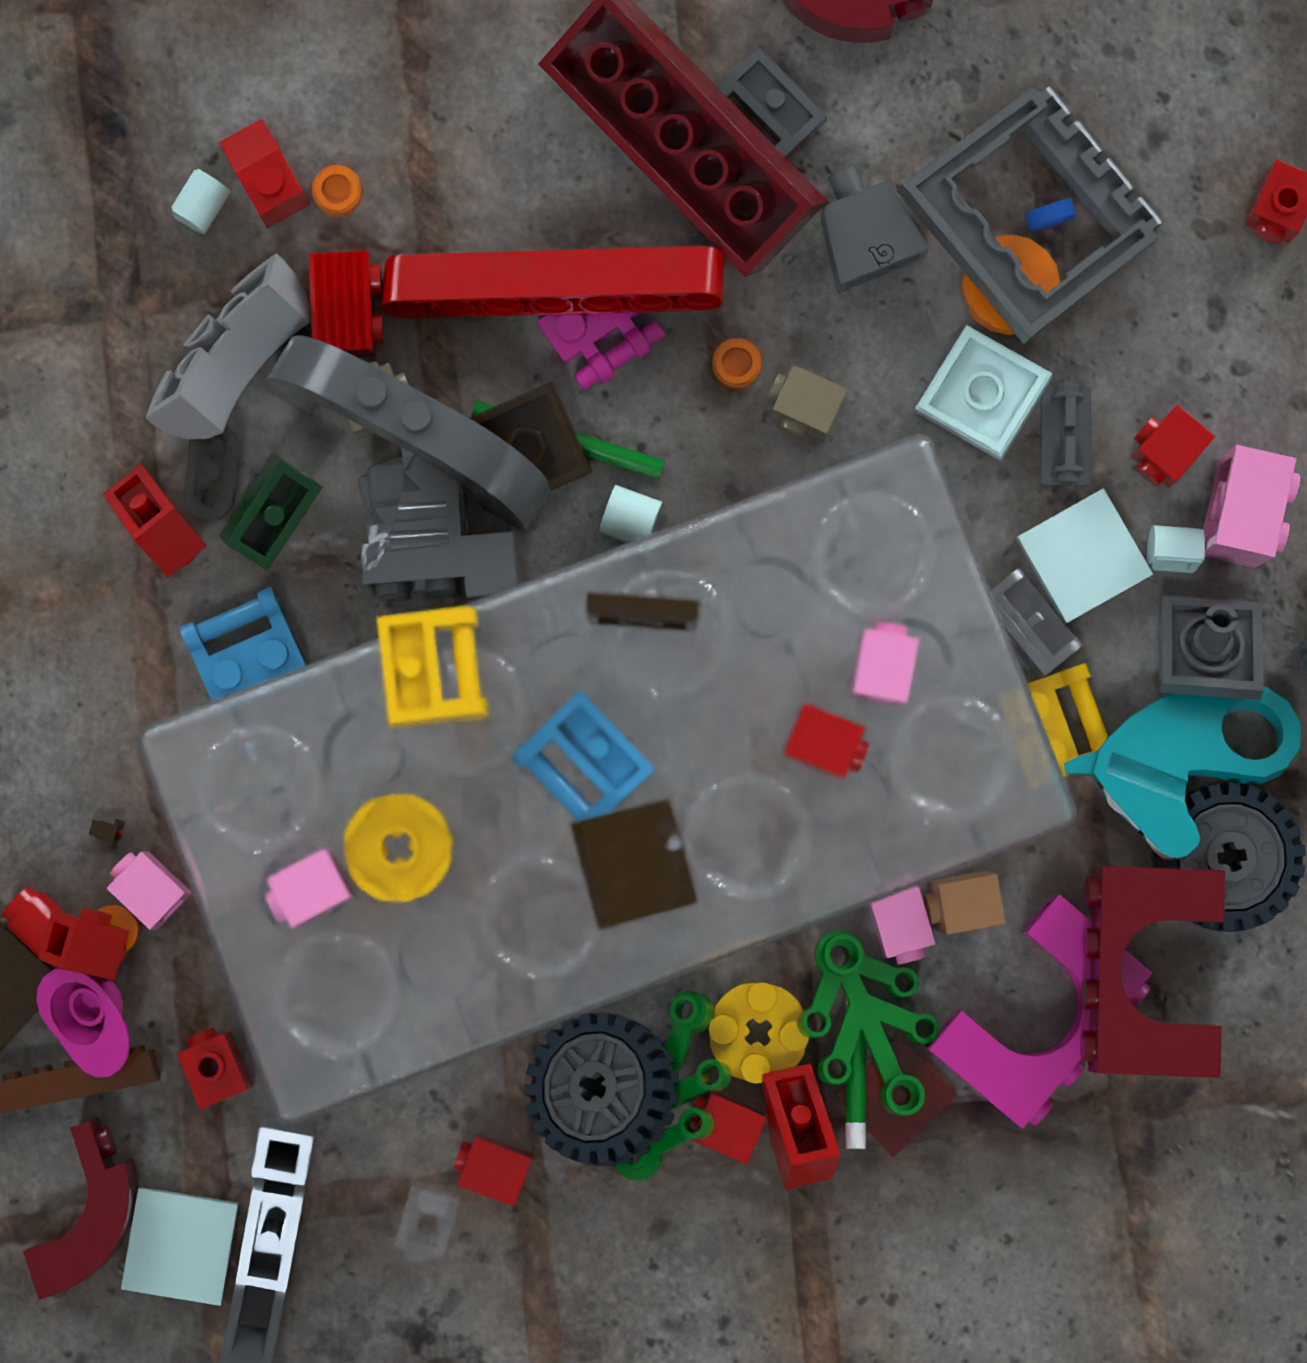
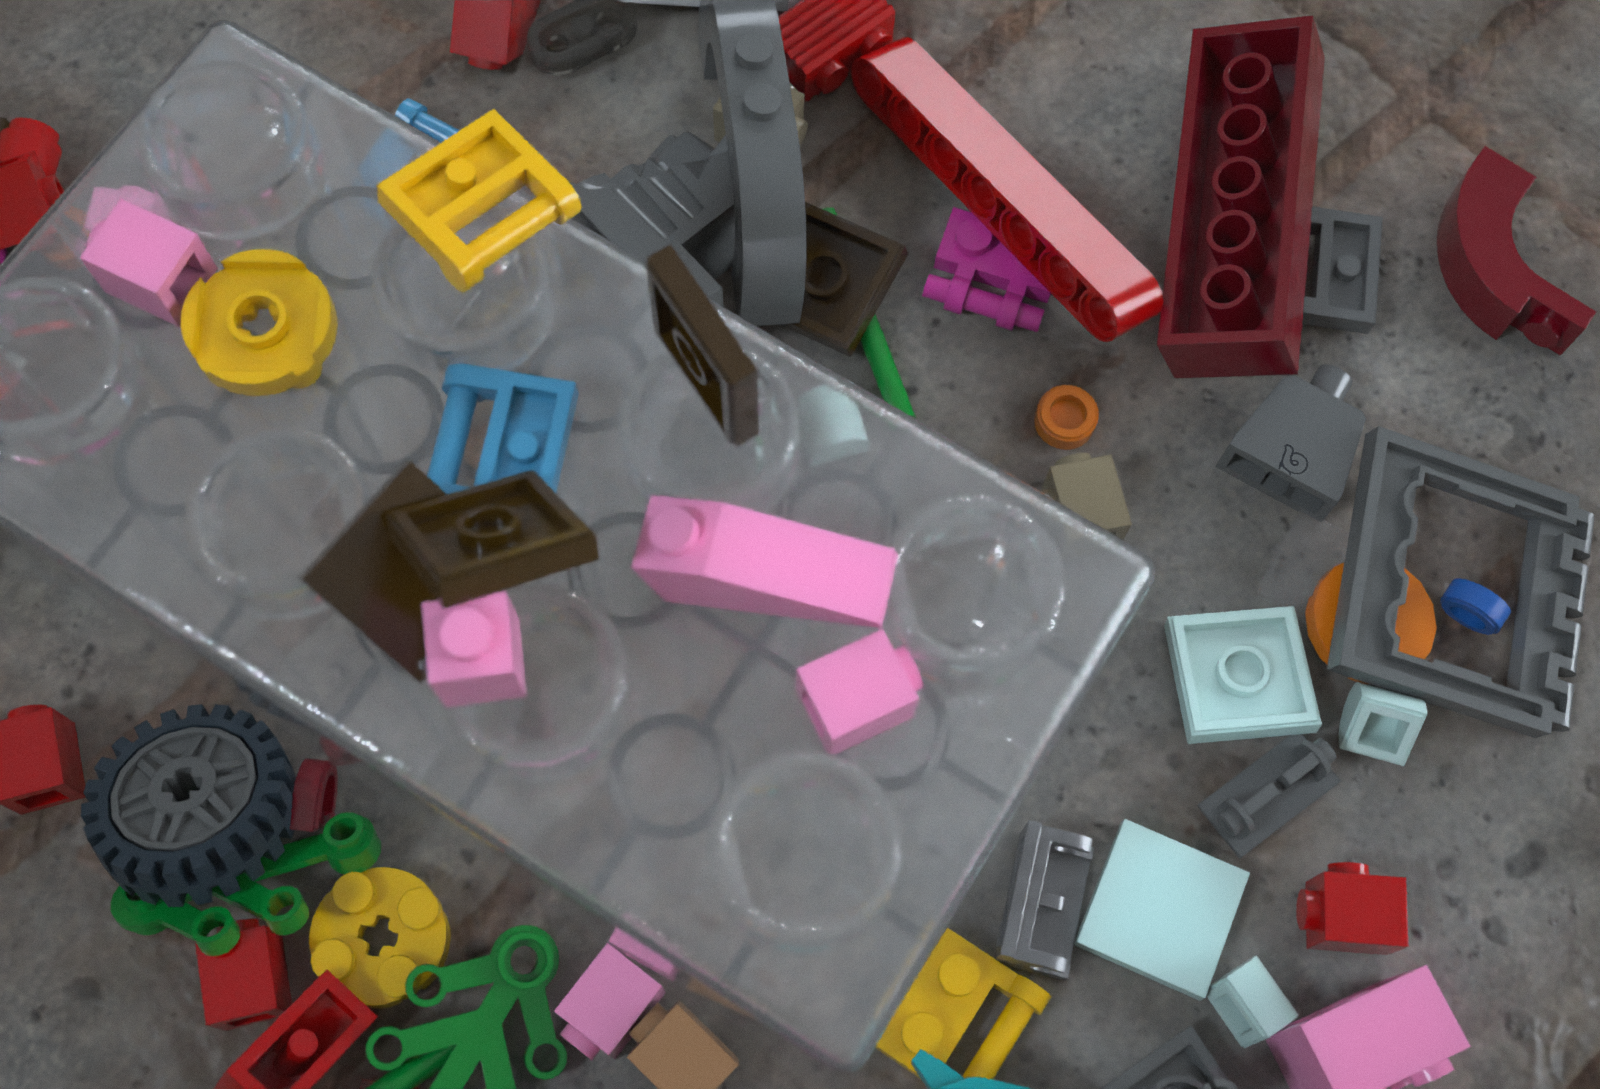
camera: 50 degrees right, 15 degrees down
dark green brick [219,453,323,571] -> none
red brick [782,703,870,781] -> none
none -> dark red tile [290,758,338,832]
none -> dark brown tile [385,470,600,609]
none -> bright pink brick [422,591,527,708]
none -> bright pink slope [631,495,898,628]
none -> light aqua brick [1338,682,1428,766]

